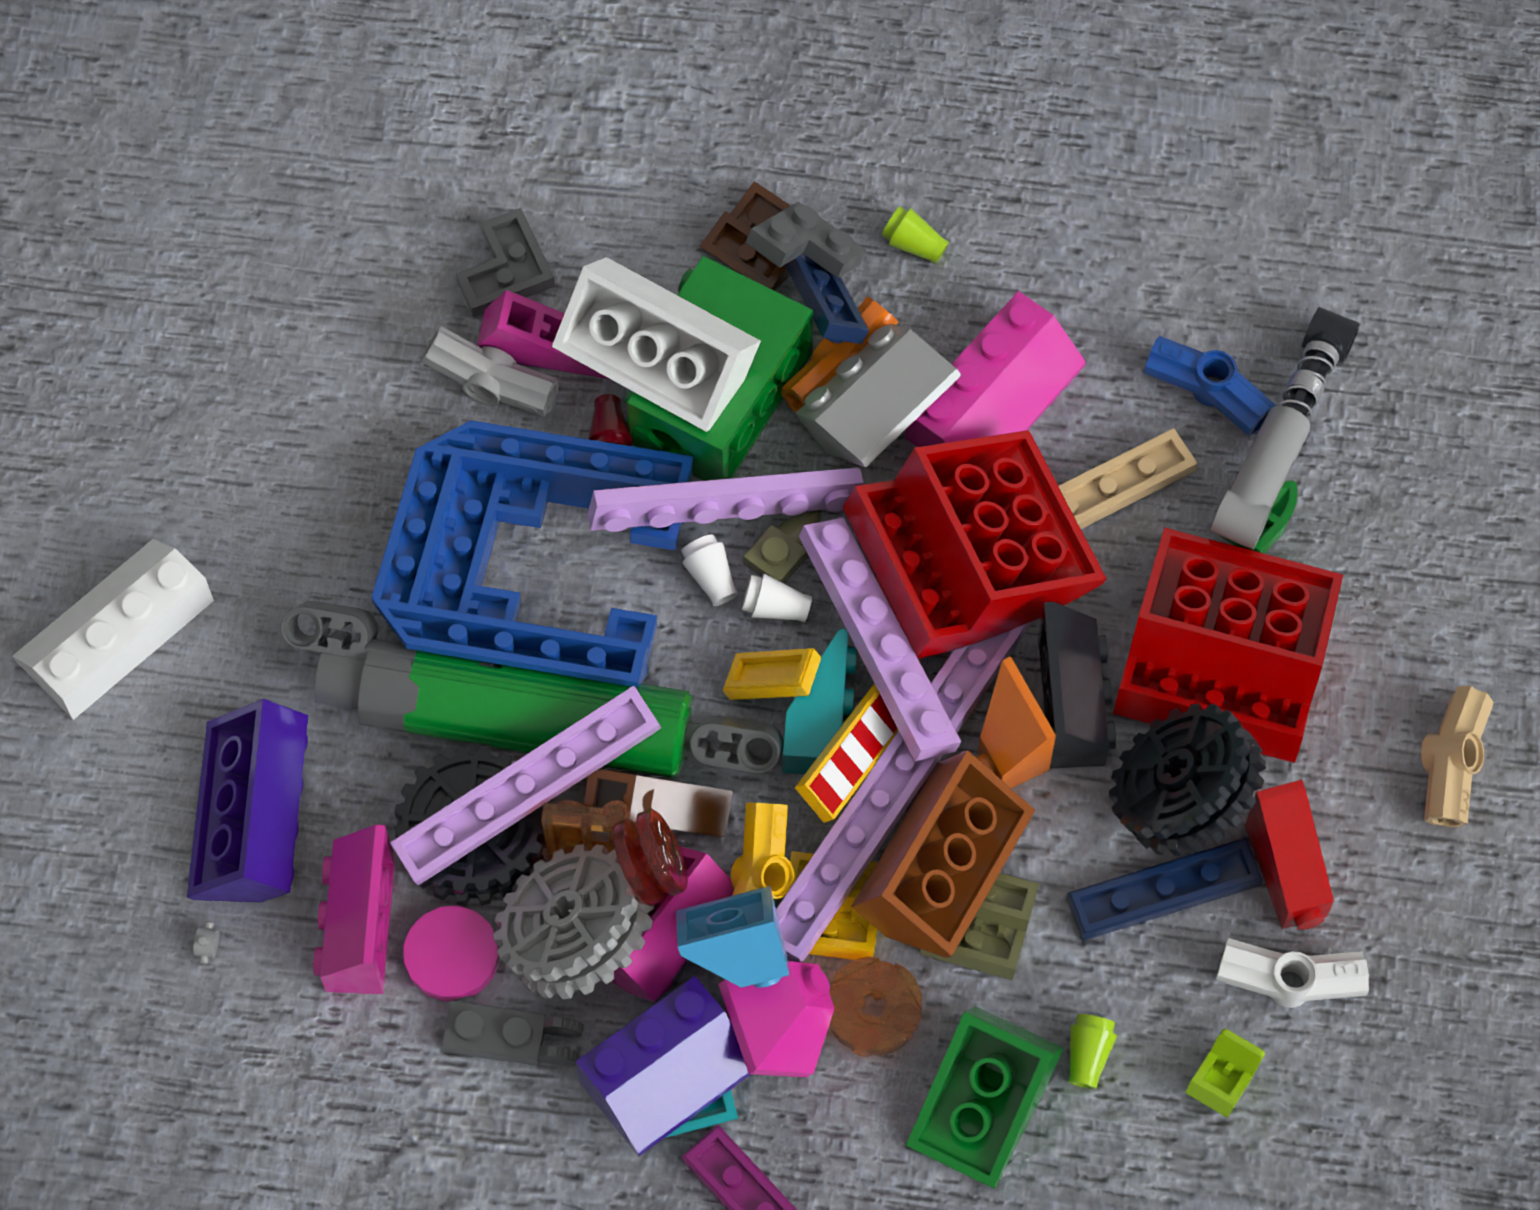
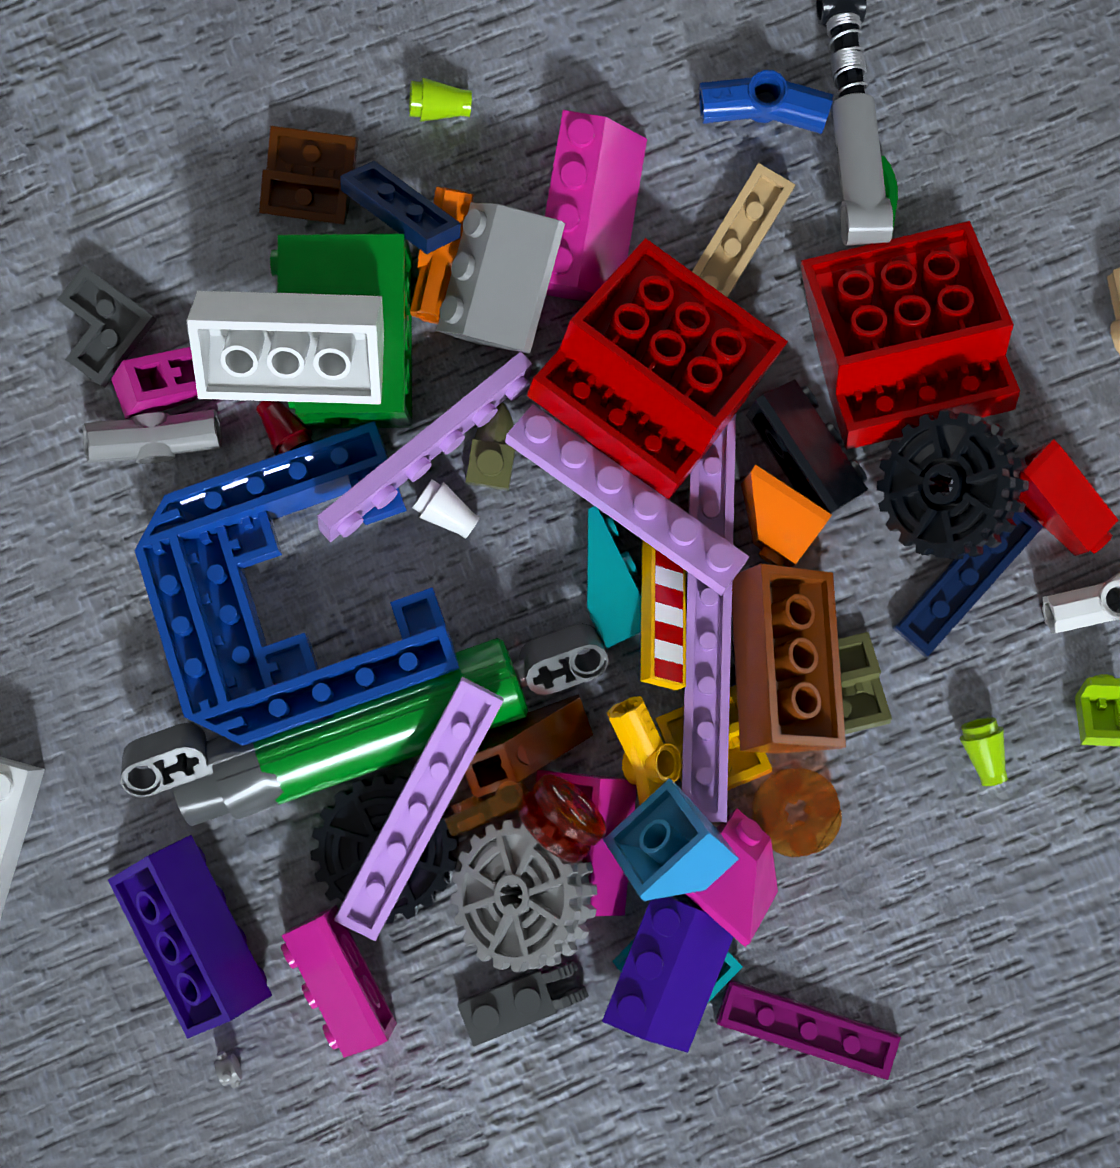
camera: 30 degrees left, 20 degrees up
dark pink tile [403,906,500,1002] -> none
yellow tile [722,648,821,700] -> none
white cone [742,573,812,623] -> none
dark grey plate [745,202,867,278] -> none
green slope [906,1006,1063,1189] -> none

